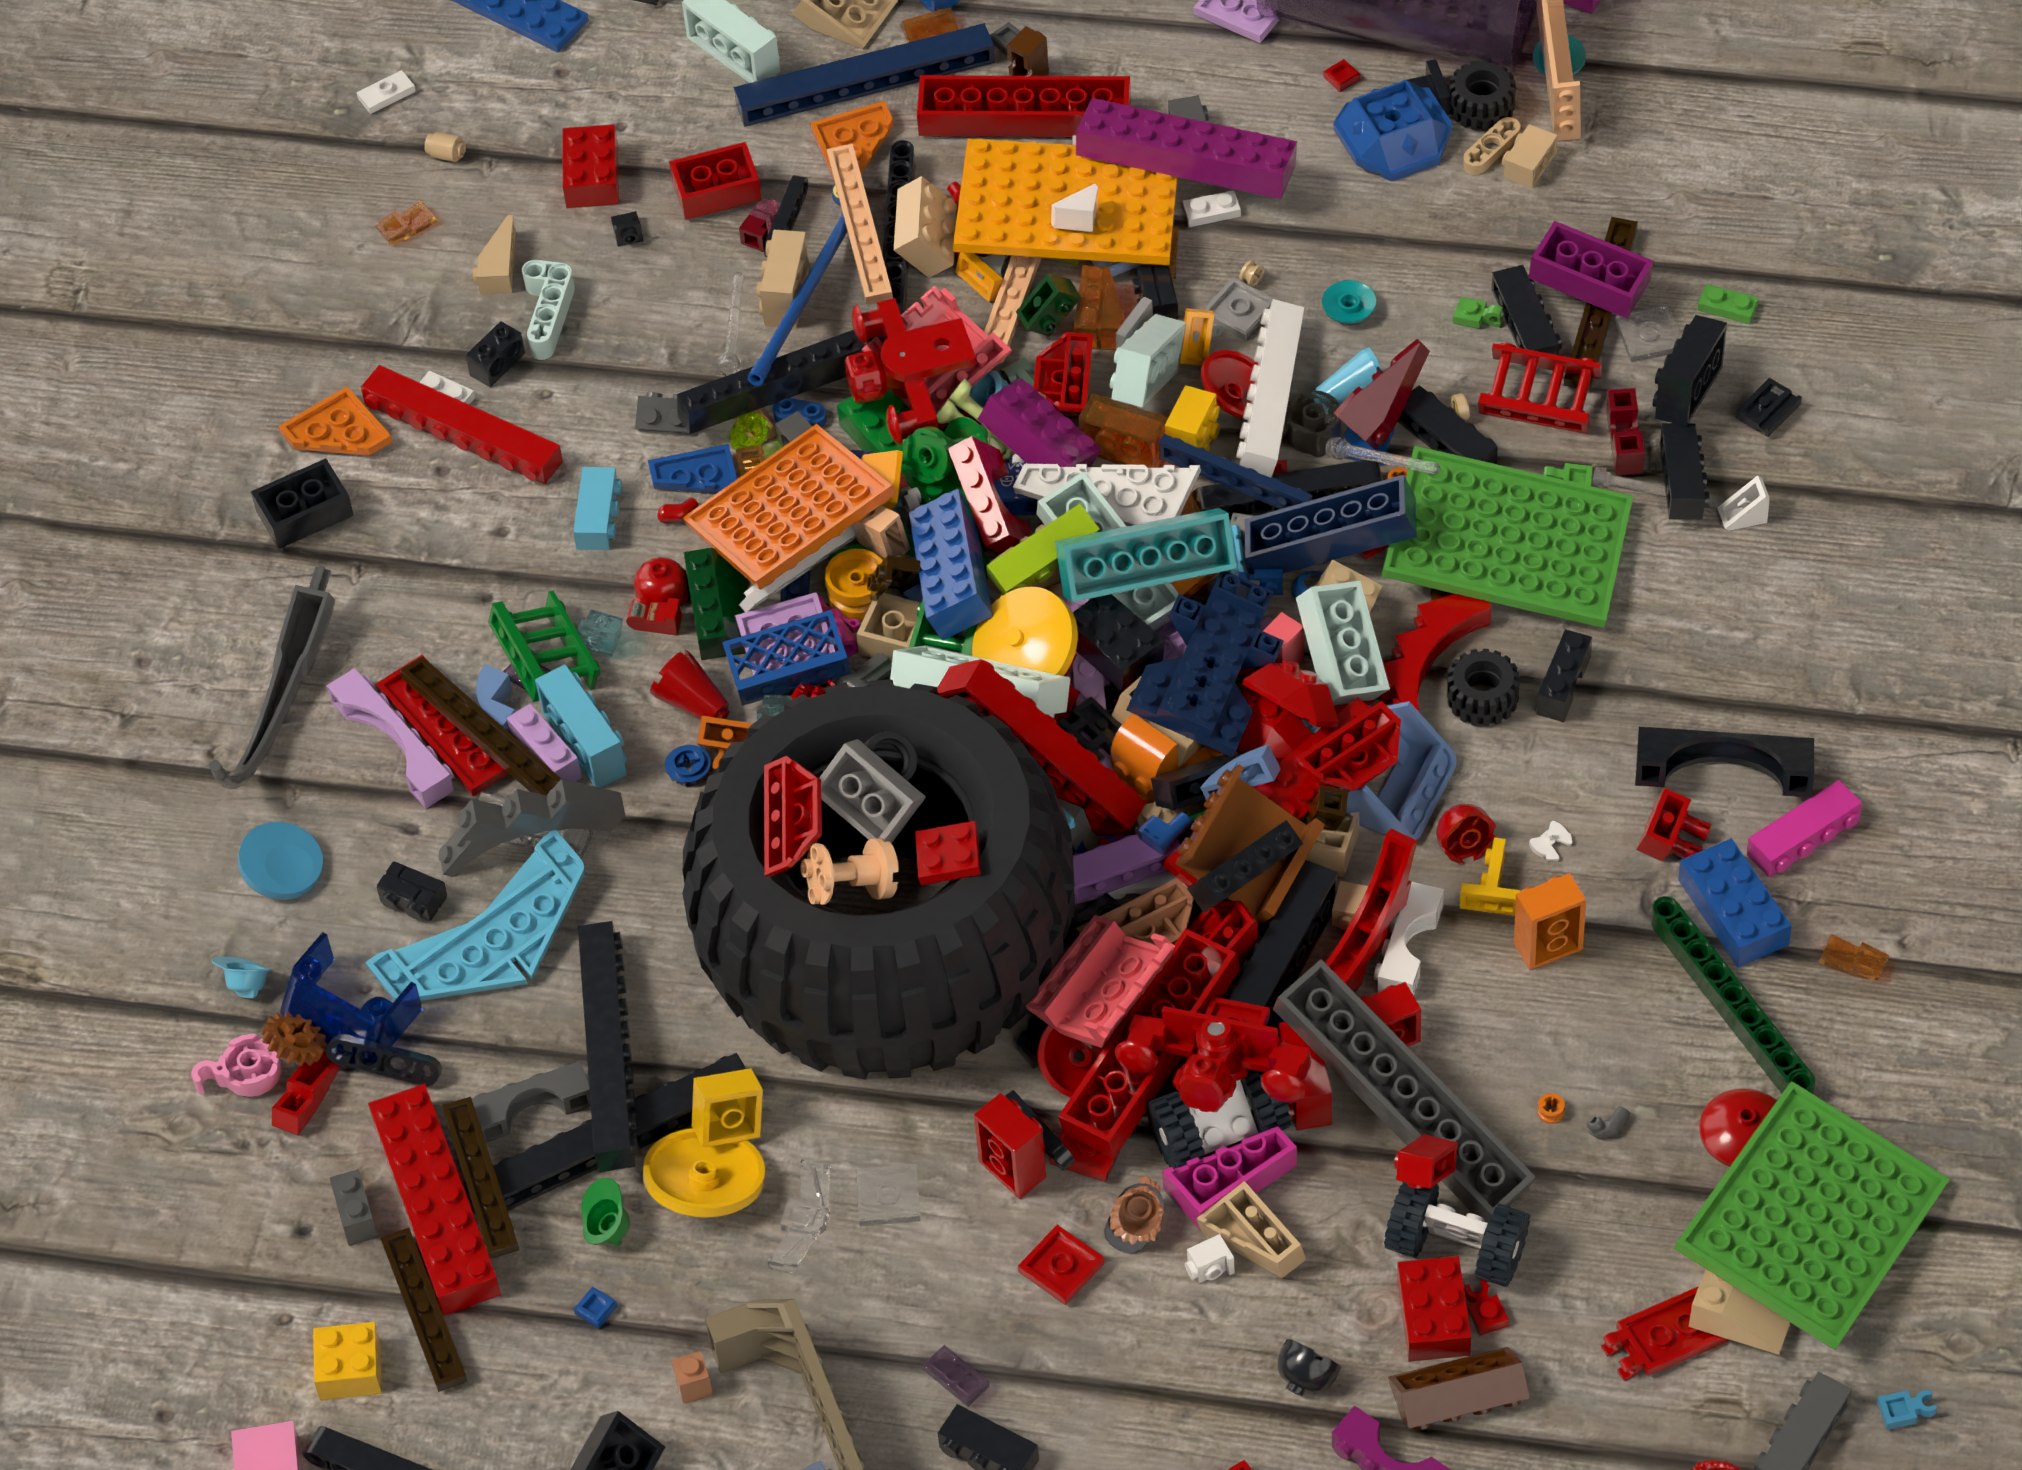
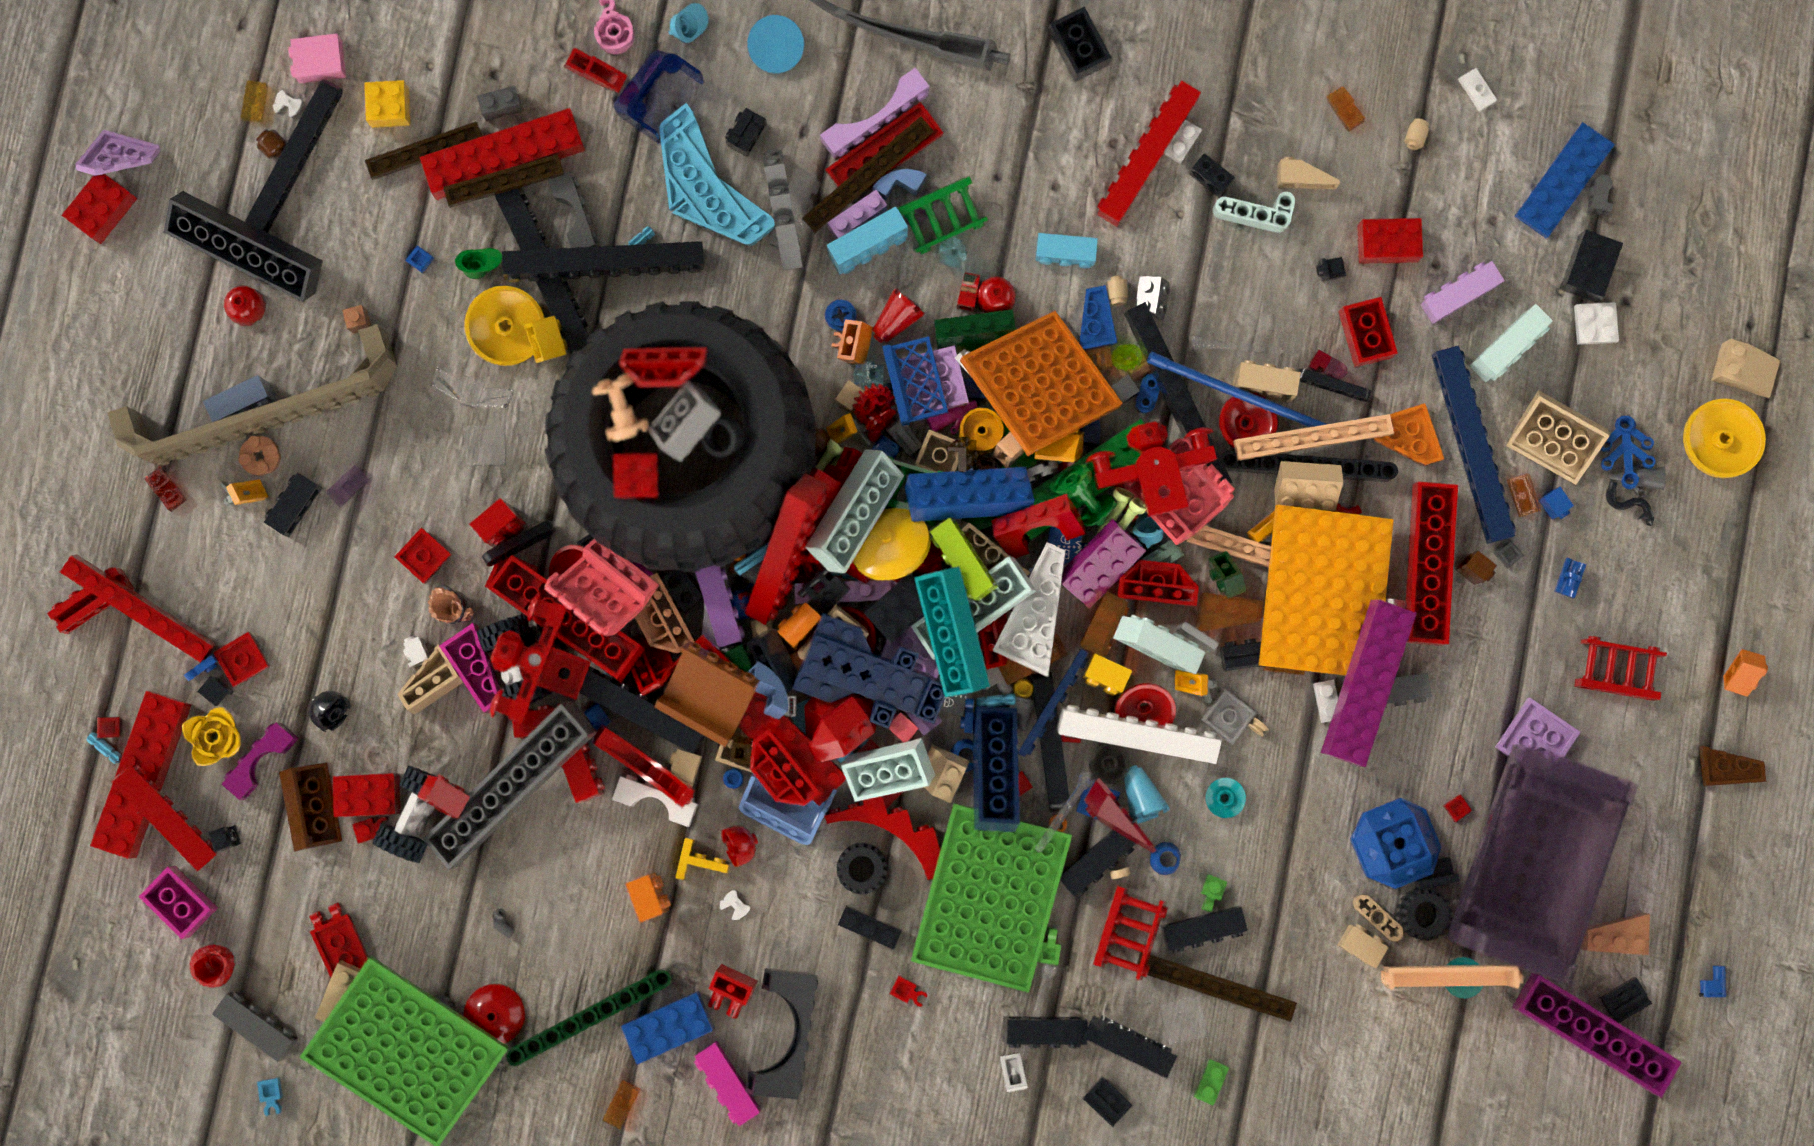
camera: 85 degrees right, 30 degrees up
dark orange gear [261,1012,327,1066] -> none
orange plate [278,386,392,456] -> none
black beam [326,1034,442,1086] -> none
red arm [657,498,699,523] -> none
white slope [1051,184,1098,232] -> none
blue piece [1135,812,1193,854] -> none
black brick [1187,820,1303,913] -> none
magenta brick [1528,221,1654,319] -> none
orange bush [1537,1093,1565,1124] -> none
dark red arch [1606,388,1645,476] -> none
none -> medium azure axle [625,226,655,245]
none -> blue tile [723,768,744,789]
none -> red plate [889,975,928,1007]
none -> tan brick [1107,276,1128,306]
none -> blue piece [1150,842,1181,875]
none -> red dish [1219,392,1278,448]
none -> lavender brick [1420,261,1504,324]

